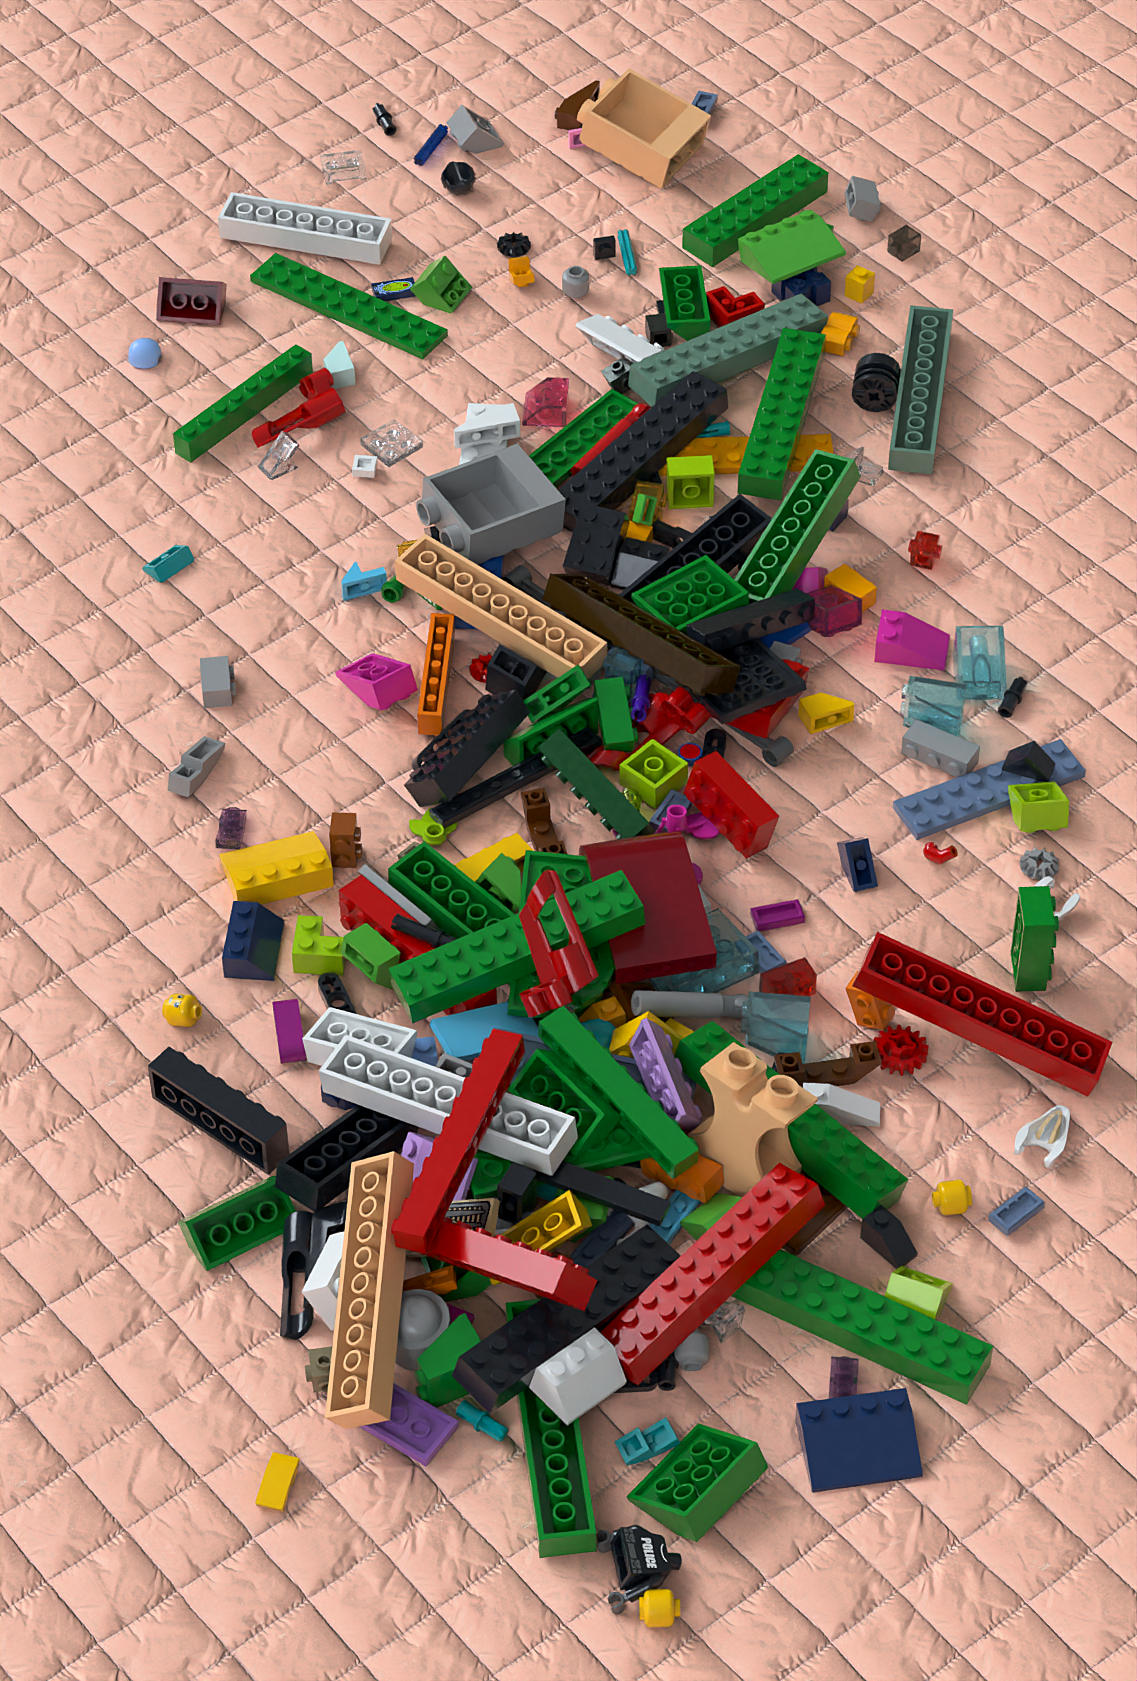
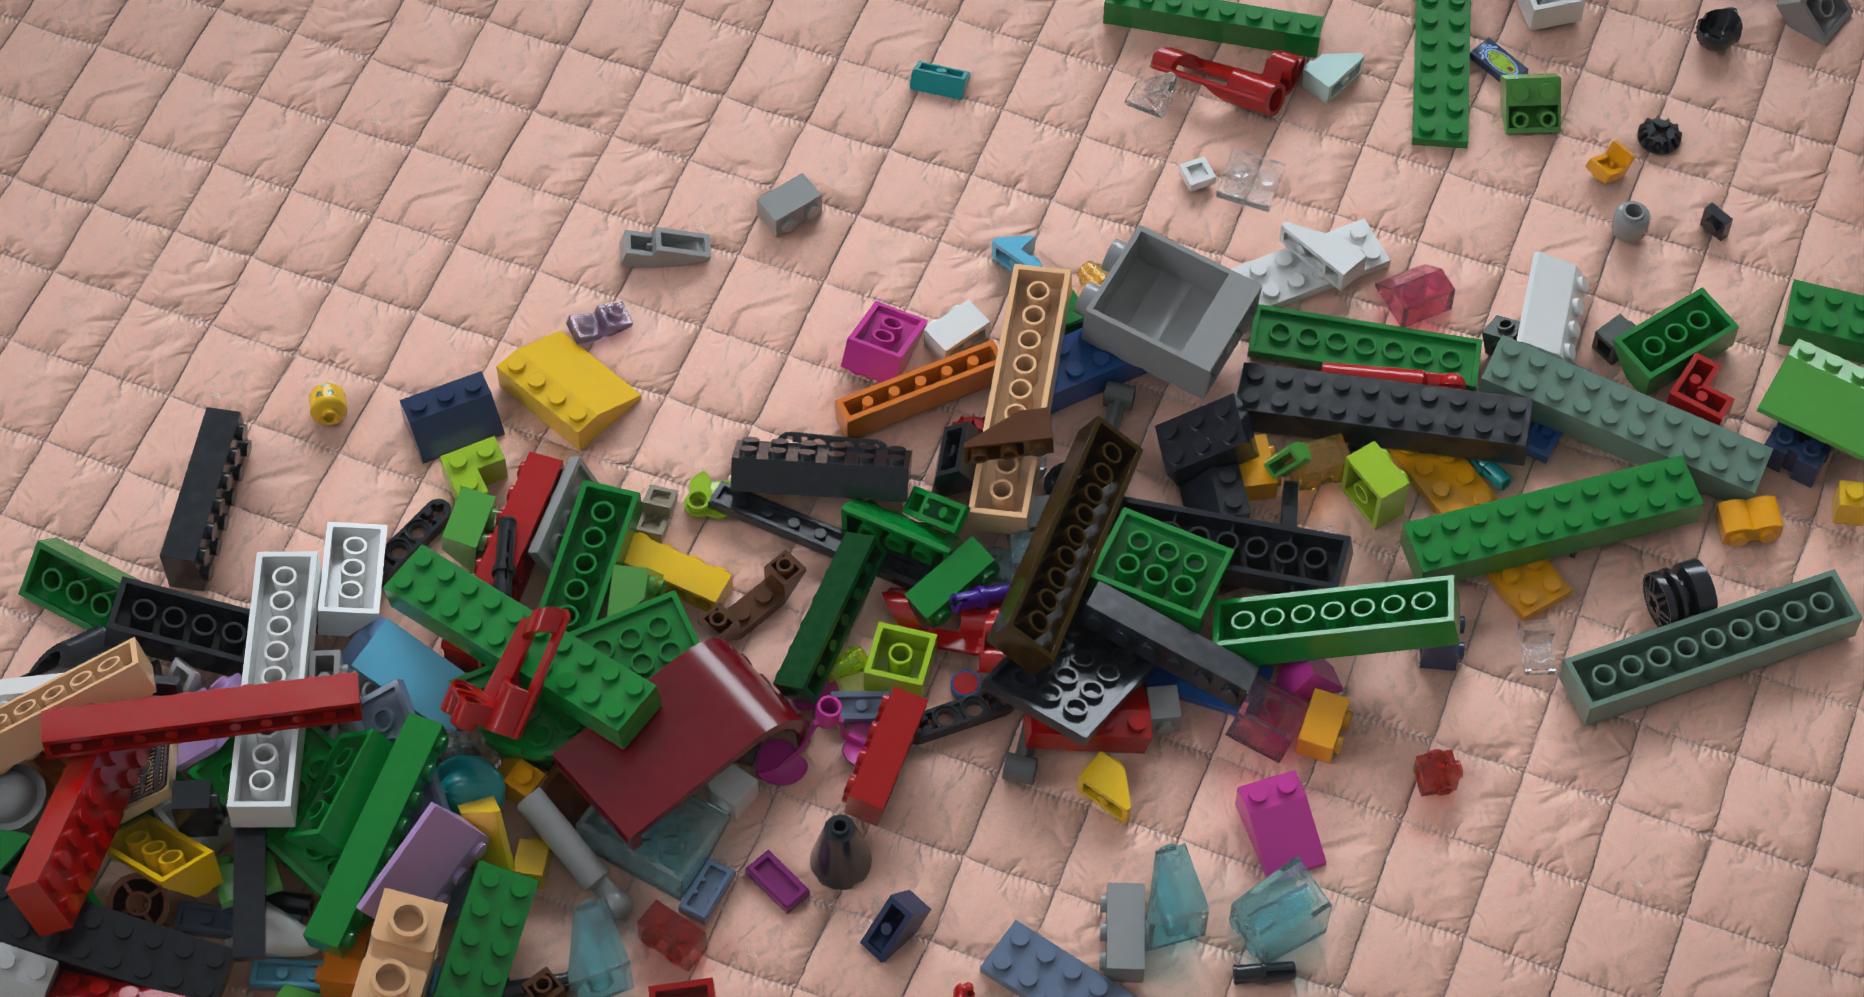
camera: 60 degrees right, 10 degrees up
magenta beam [272,998,306,1064] -> none
dark orange brick [329,812,362,868] -> none
teal axle [618,229,637,276] -> none
none -> black cone [810,815,872,890]
none -> white brick [924,300,990,360]
none -> reddish brown slope [963,407,1054,463]

